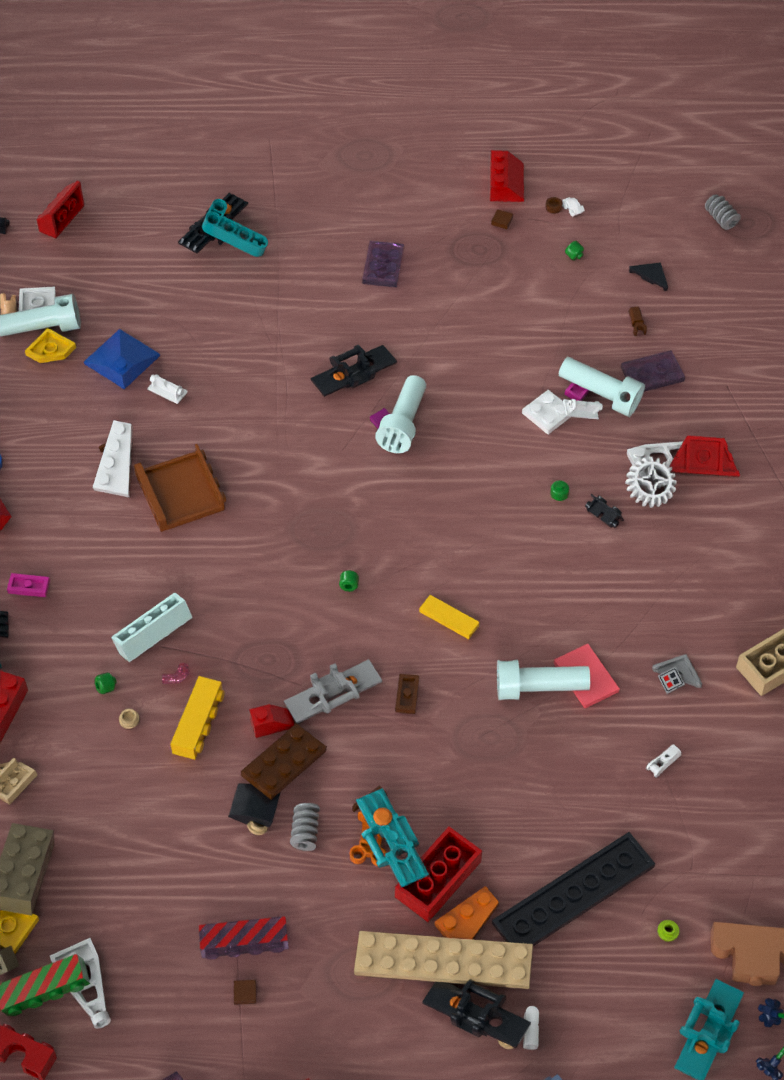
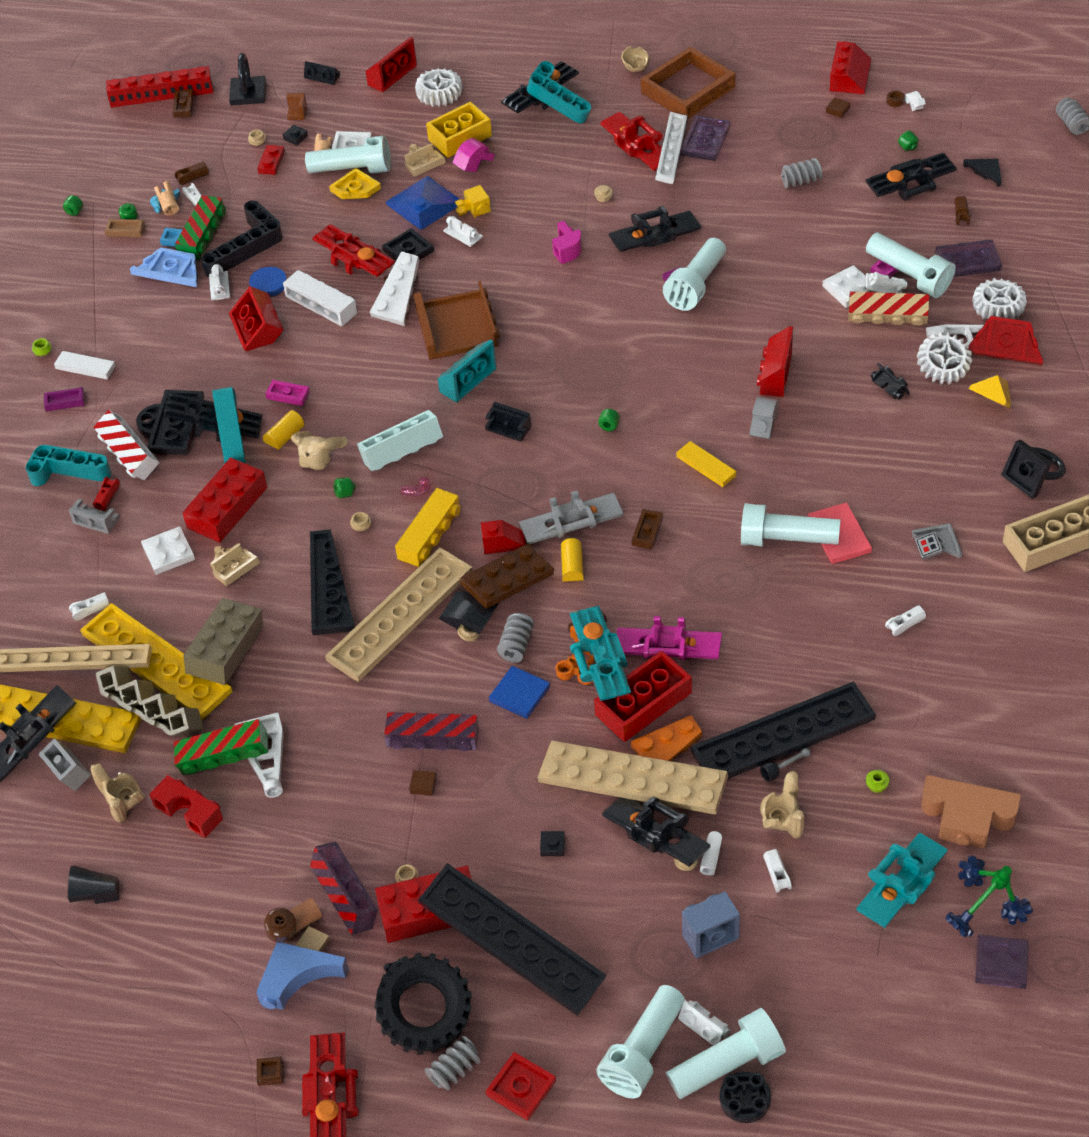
camera: 15 degrees right, 5 degrees down
green piece [550,480,569,501] -> none
none -> yellow brick [263,410,304,450]
none -> white brick [283,270,357,326]
none -> tan hair [291,431,348,470]
none -> black wing [310,529,355,635]
none -> red piece [312,224,395,277]
none -> tan plate [325,548,473,682]
none -> black tile [382,228,434,261]
none -> tan slope [404,144,446,177]
none -> white gear [415,68,463,107]
none -> yellow brick [426,101,492,158]
none -> teal slope [437,339,496,403]
none -> dark pink brick [452,138,495,172]
none -> yellow brick [455,185,491,218]
none -> black hinge [485,401,531,442]
none -> blue tile [489,666,550,719]
none -> black plate [540,831,565,856]
none -> dark pink brick [552,221,582,264]
none -> yellow brick [561,538,584,582]
none -> tan plate [594,185,612,202]
none -> red piece [600,111,663,171]
none -> dark pink piece [616,616,722,660]
none -> tan hair [621,46,650,72]
none -> dark orange window [641,46,736,119]
none -> white tile [655,112,687,184]
none -> light grey brick [749,396,780,439]
none -> red slope [757,326,793,397]
none -> black hinge [760,748,810,782]
none -> tan hair [760,771,804,839]
none -> white bar [763,849,792,893]
none -> light grey piece [781,158,822,189]
none -> tan brick [848,291,929,326]
none -> black piece [865,153,957,201]
none -> yellow slope [969,375,1011,408]
none -> white gear [972,278,1027,319]
none -> black tile [1001,439,1066,498]

